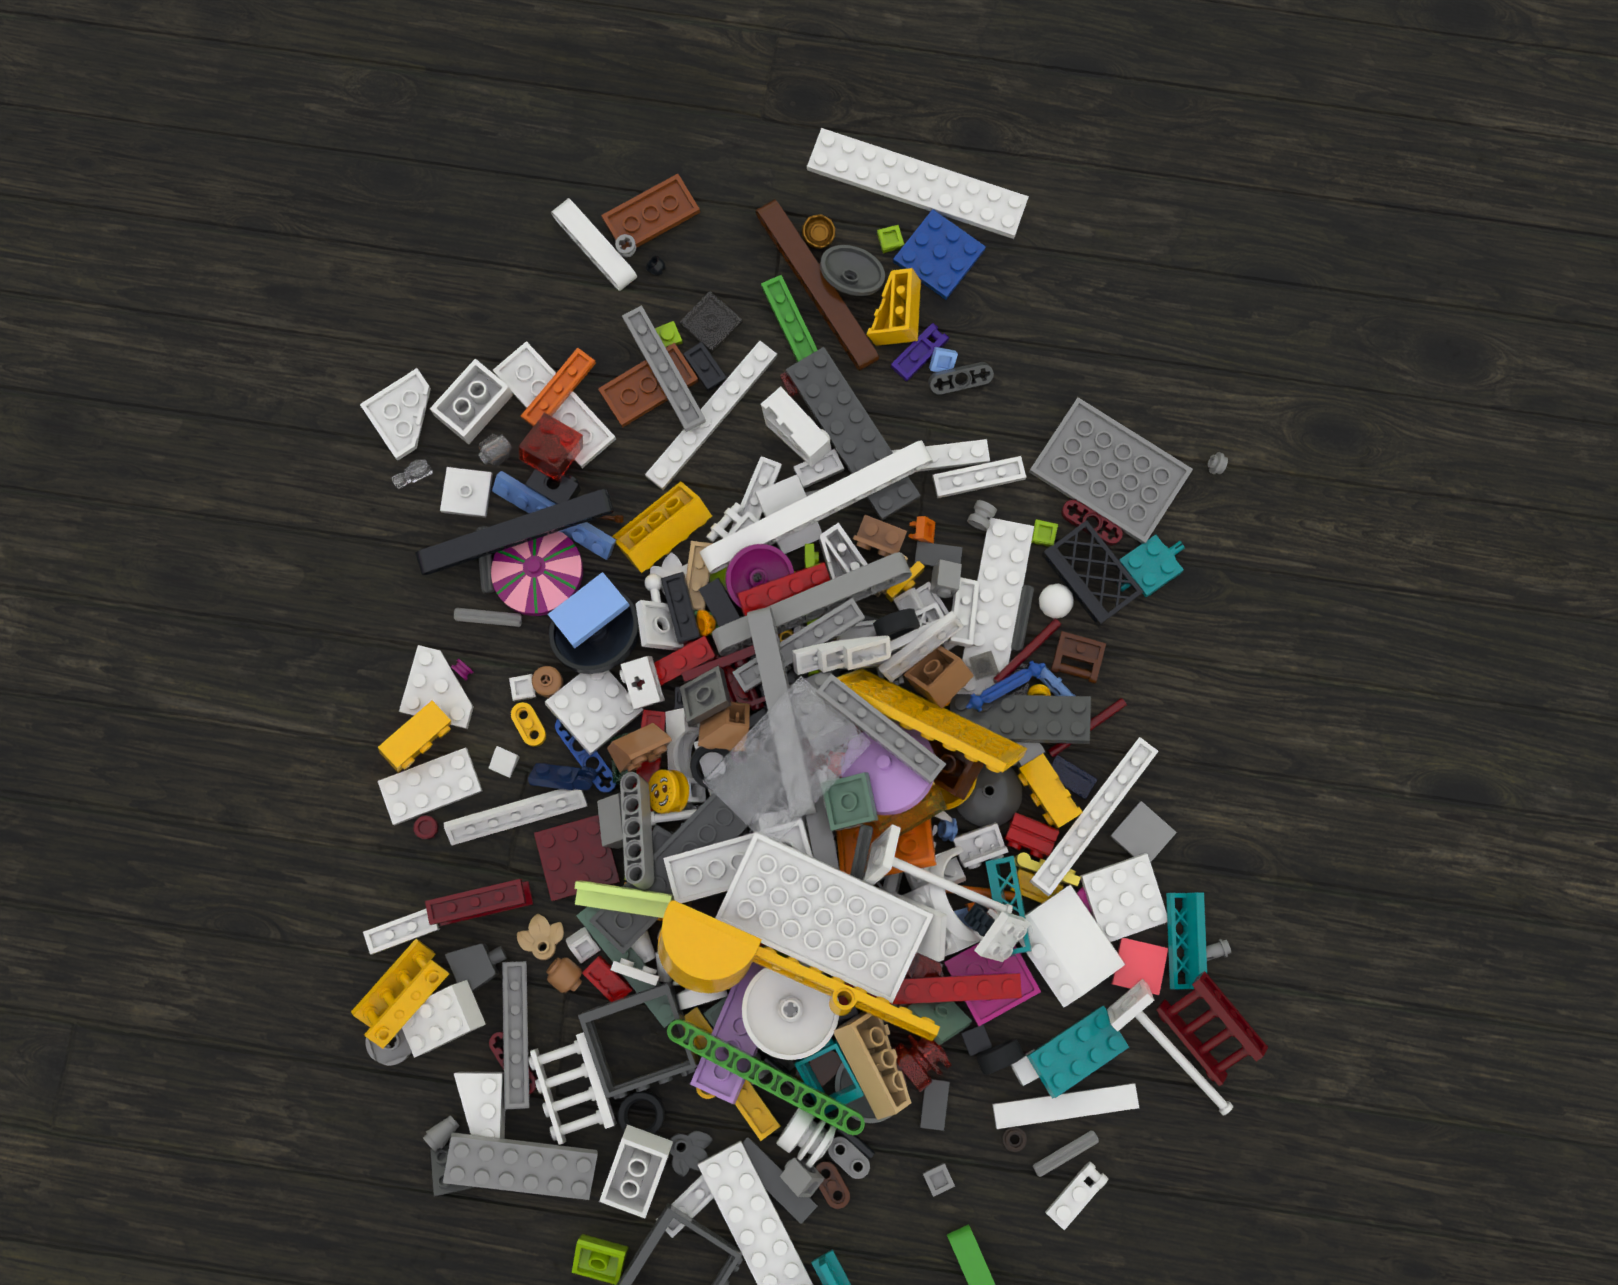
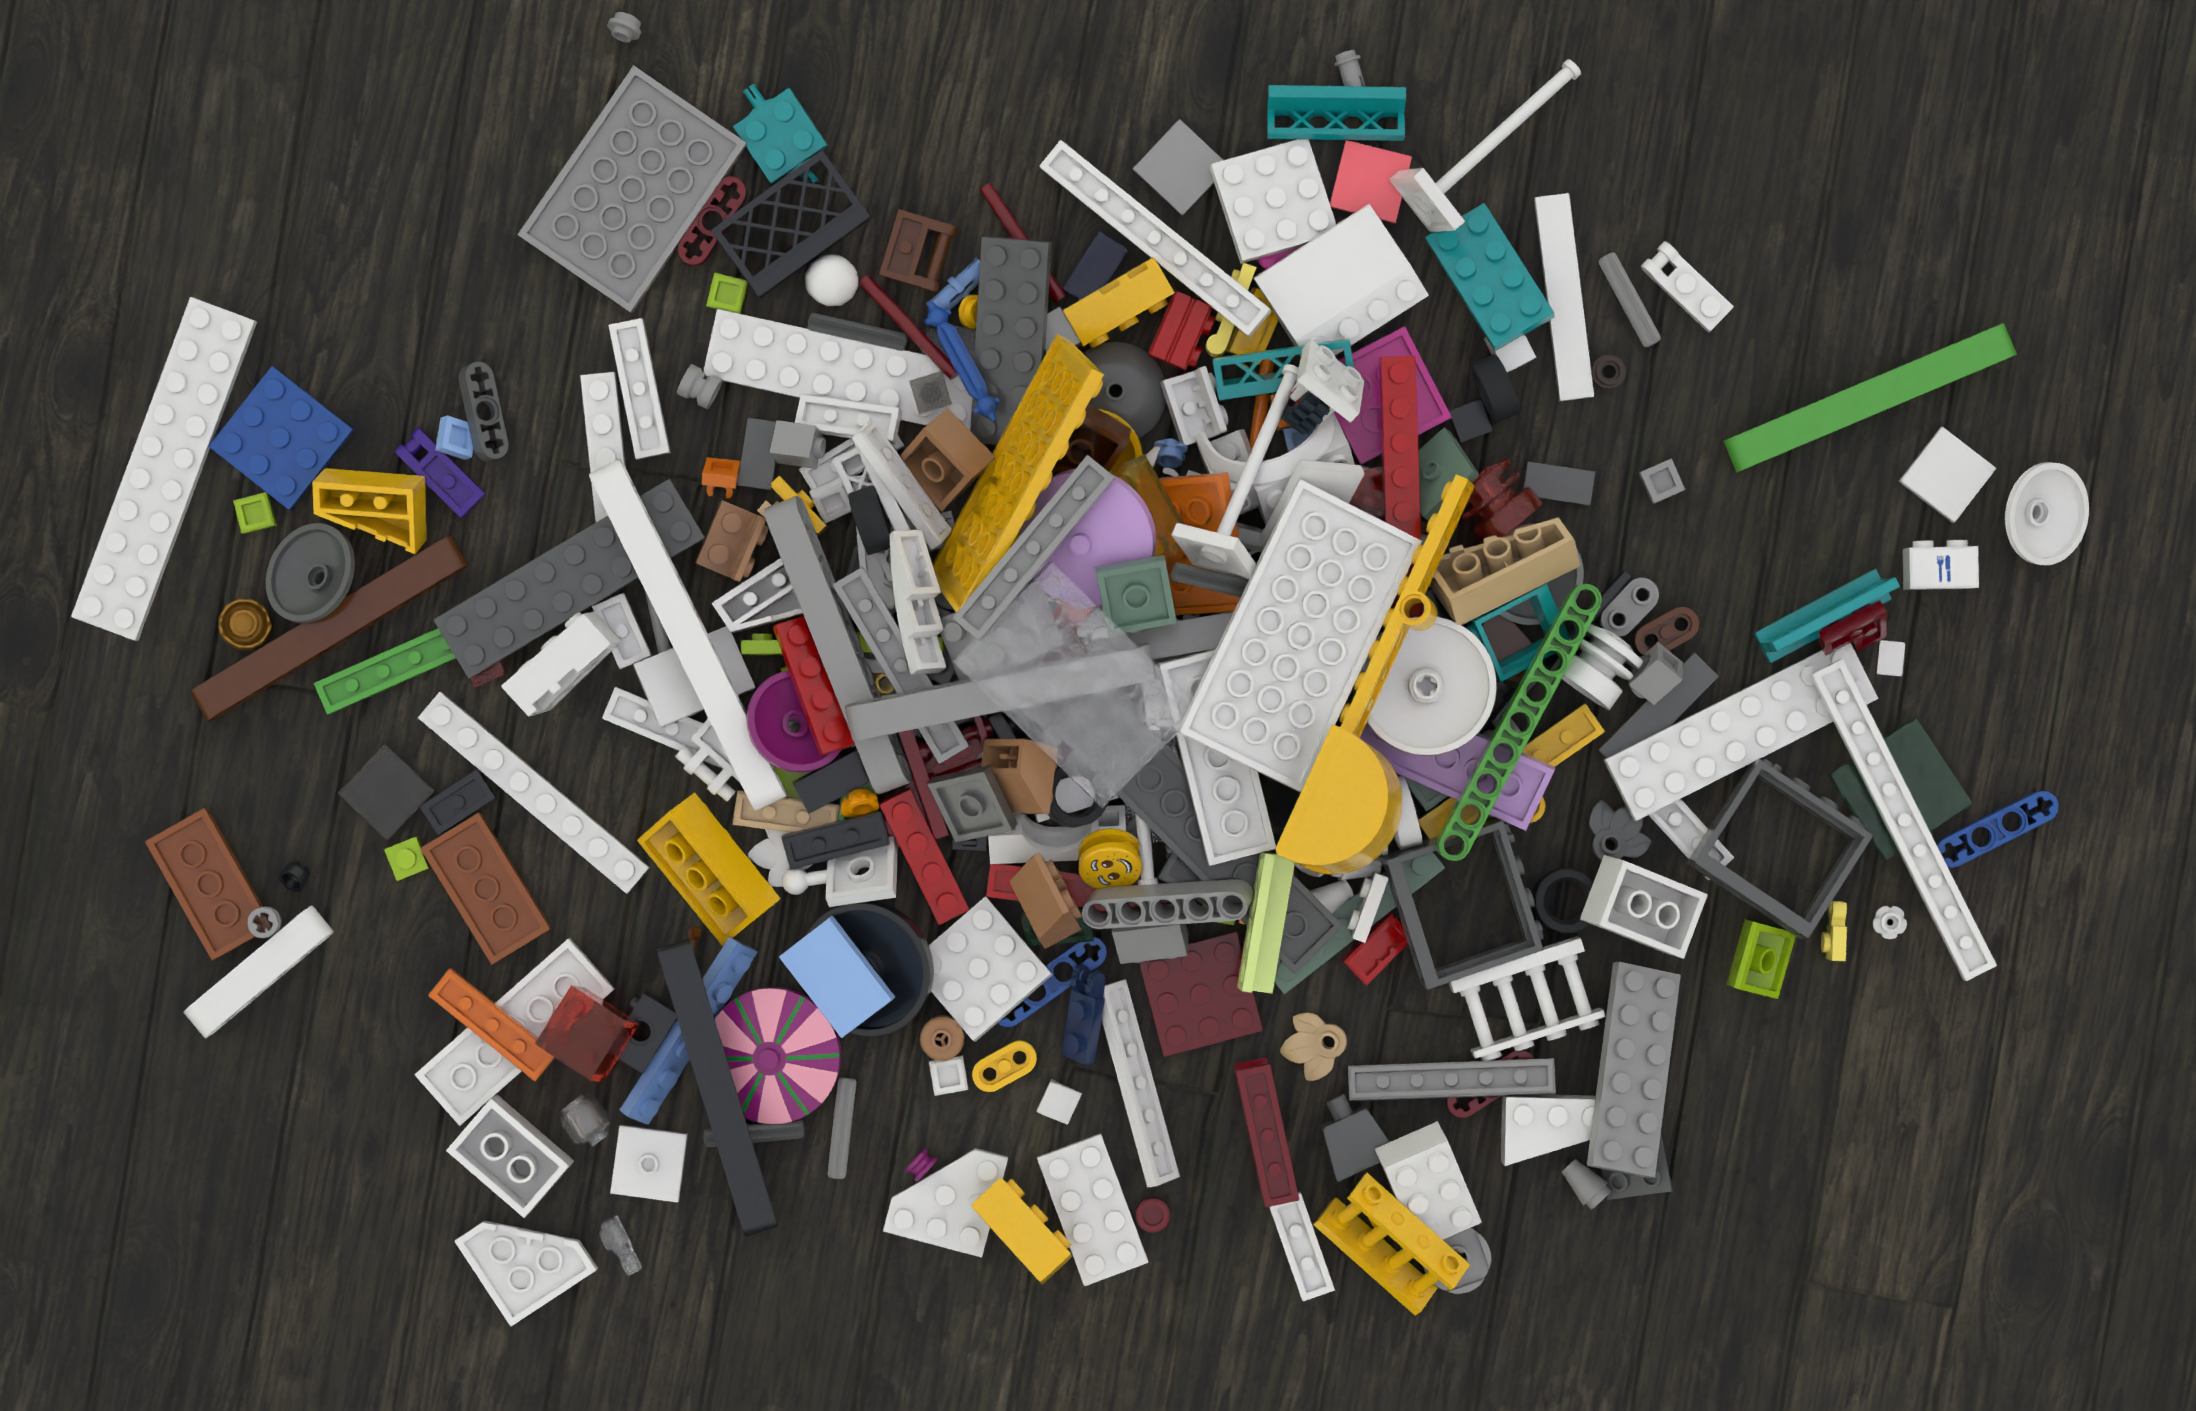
camera: 90 degrees left, 10 degrees up
medium nougat head [546,957,582,993] -> none
white slope [566,927,600,963] -> none
white brick [620,656,665,709] -> none
light grey plate [622,305,706,432] -> none
dark red fence [1156,971,1268,1086] -> none

